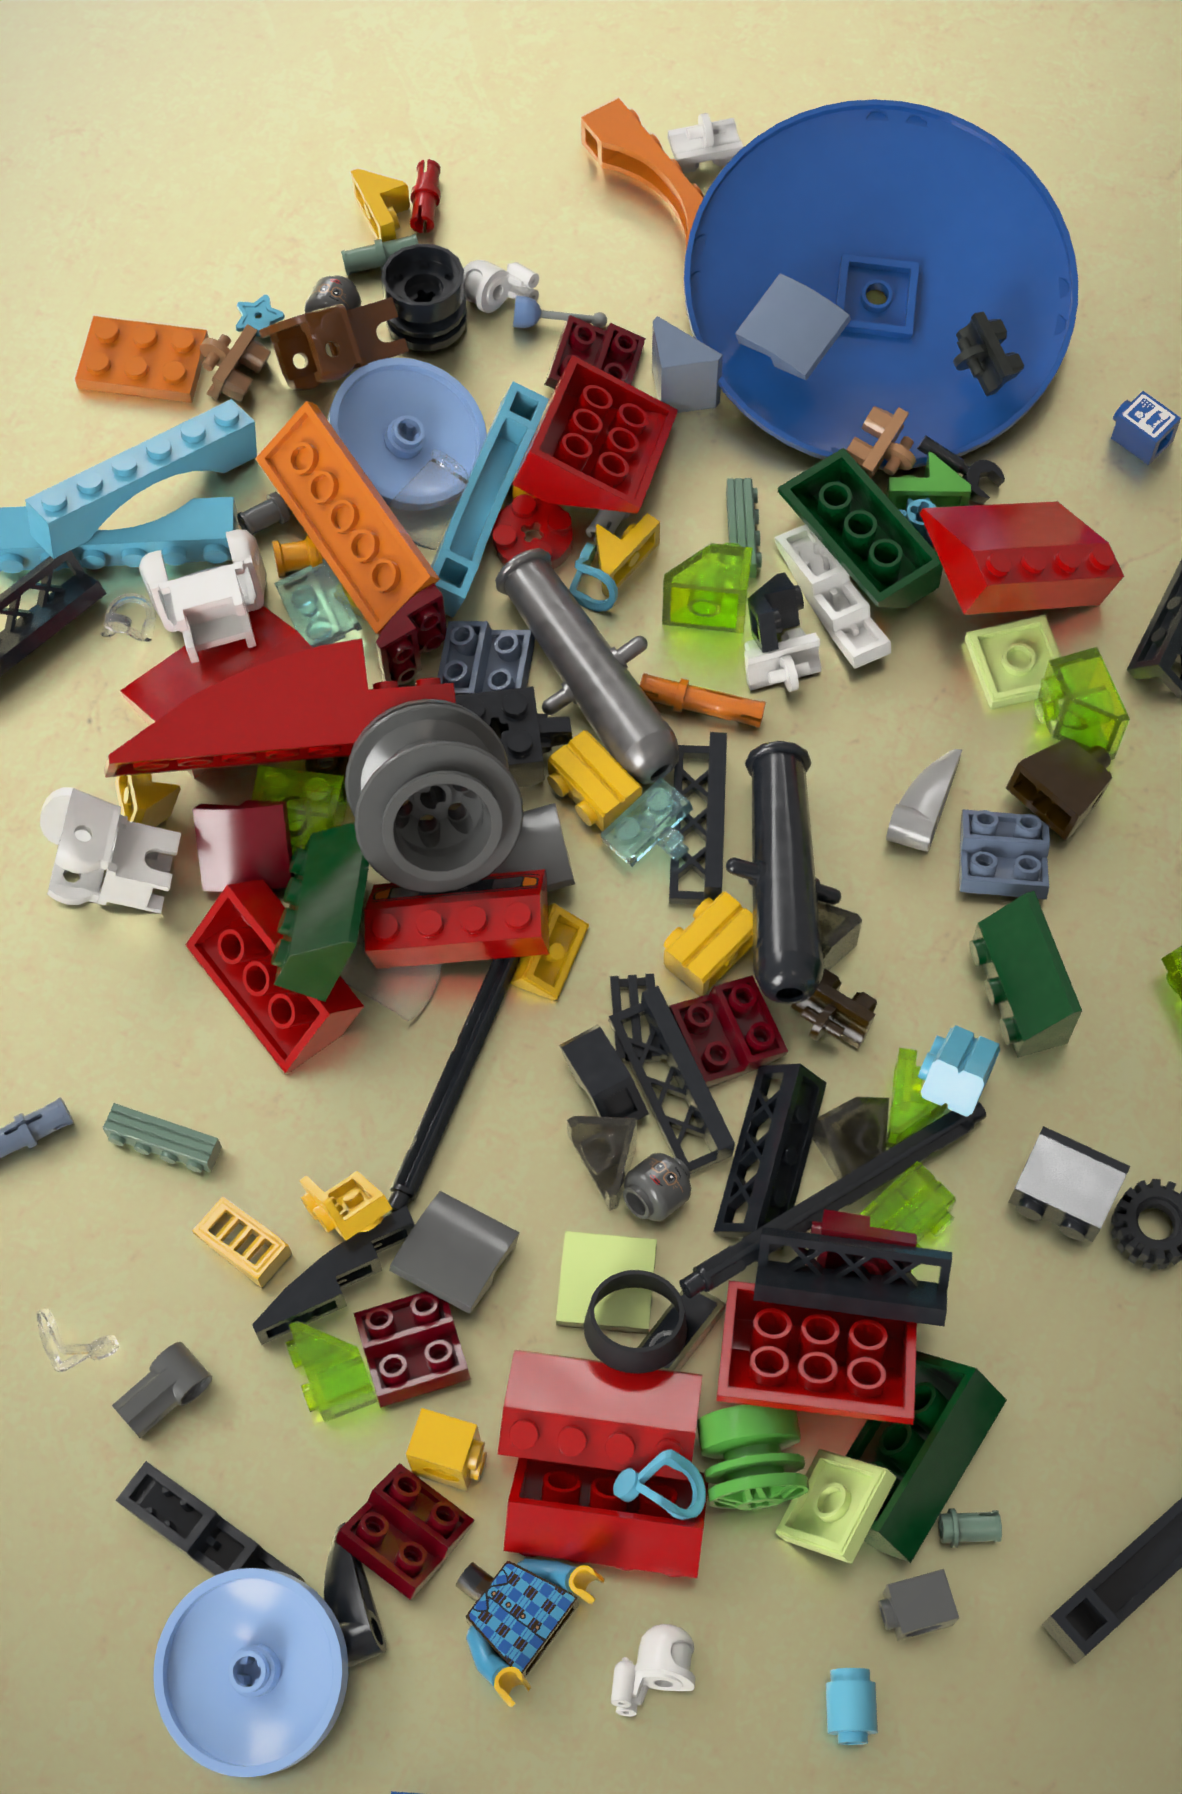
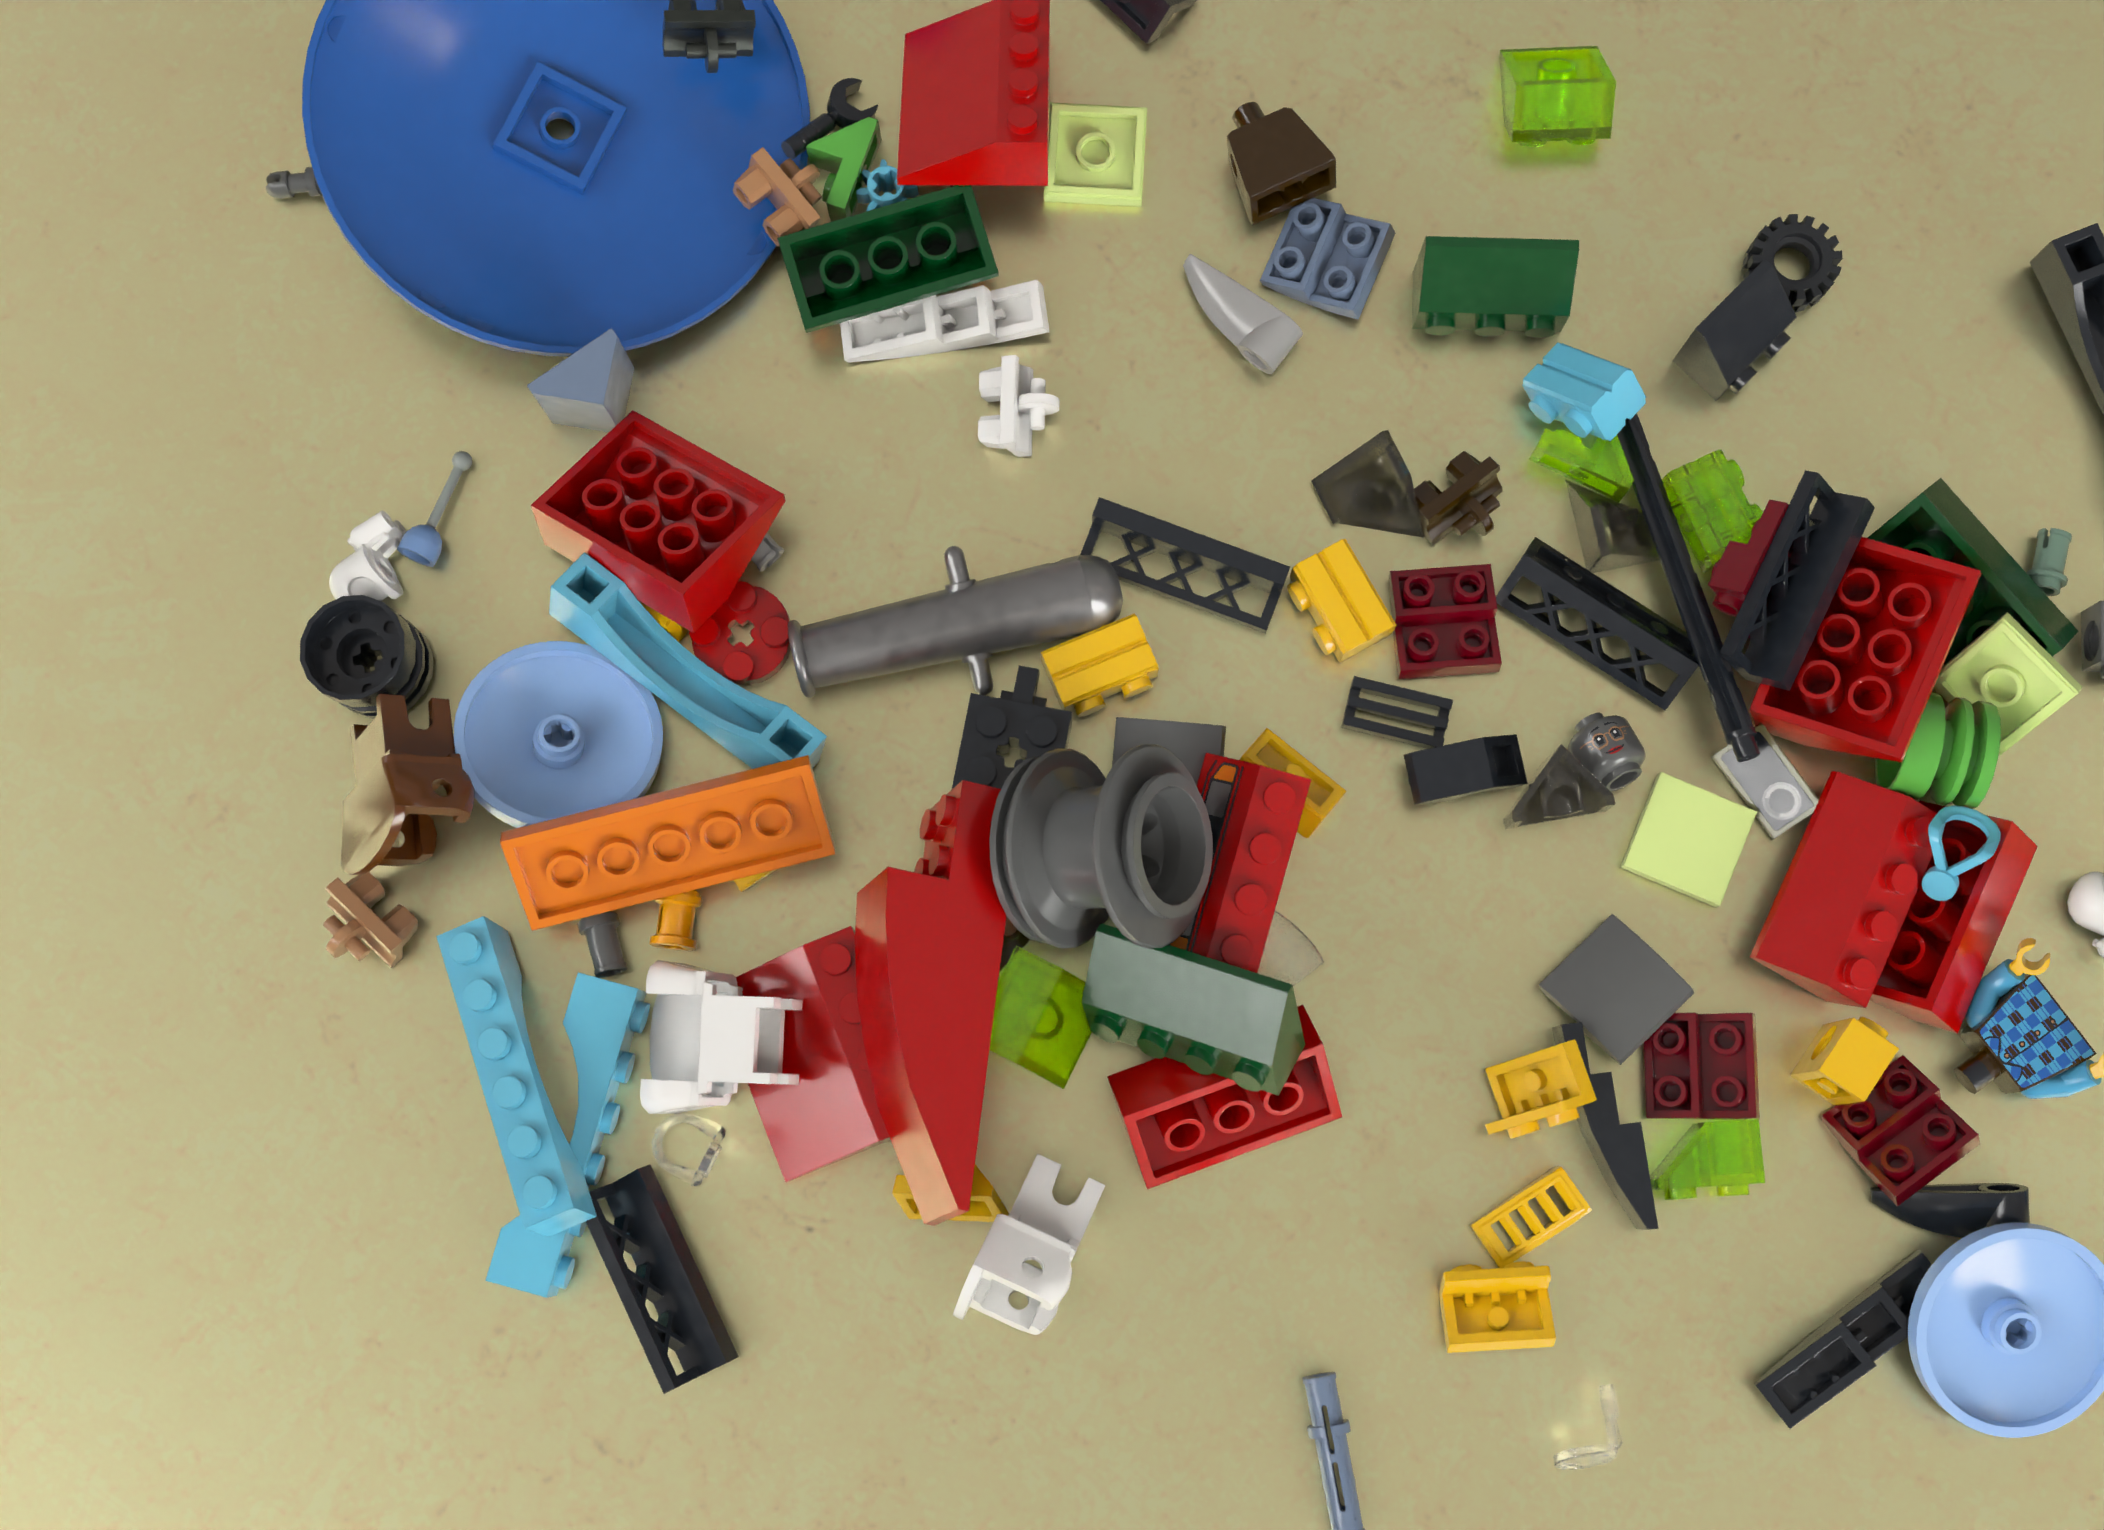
camera: 70 degrees left, 15 degrees up
orange plate [75,316,209,403] -> none
sand green piece [103,1103,222,1173] -> none
dark grey piece [112,1342,212,1438] -> none
dark red slope [192,800,295,892] -> none
medium azure plate [236,295,285,338] -> none
clear light blue plate [274,559,362,647] -> none
dark grey head [304,275,362,313] -> none
sand green pin [341,233,418,276] -> none
yellow slope [351,169,410,242] -> none
dark red slope [376,583,447,685] -> none
clear piece [388,449,469,550] -> none
black piece [388,957,521,1213] -> none
red pin [410,159,441,233] -> none
sand blue slope [437,621,535,695] -> none
dark red slope [544,315,646,389] -> none
medium azure piece [569,542,618,612] -> none
orange arch [581,98,704,250] -> none
black tyre [584,1270,687,1374] -> none
yellow slope [596,513,660,598] -> none
clear light blue plate [600,777,693,867] -> none
black fence [608,986,735,1174] -> none
orange pin [640,673,766,728] -> none
clear neon green slope [662,543,753,634] -> none
white hips [668,113,743,174] -> none
sand green piece [726,478,762,578] -> none
black piece [726,741,841,1004] -> none
sand blue slope [735,273,851,380] -> none
black slope [747,572,804,653] -> none
clear neon green slope [1034,647,1130,760] -> none
none -> yellow bracket [1439,1261,1556,1353]

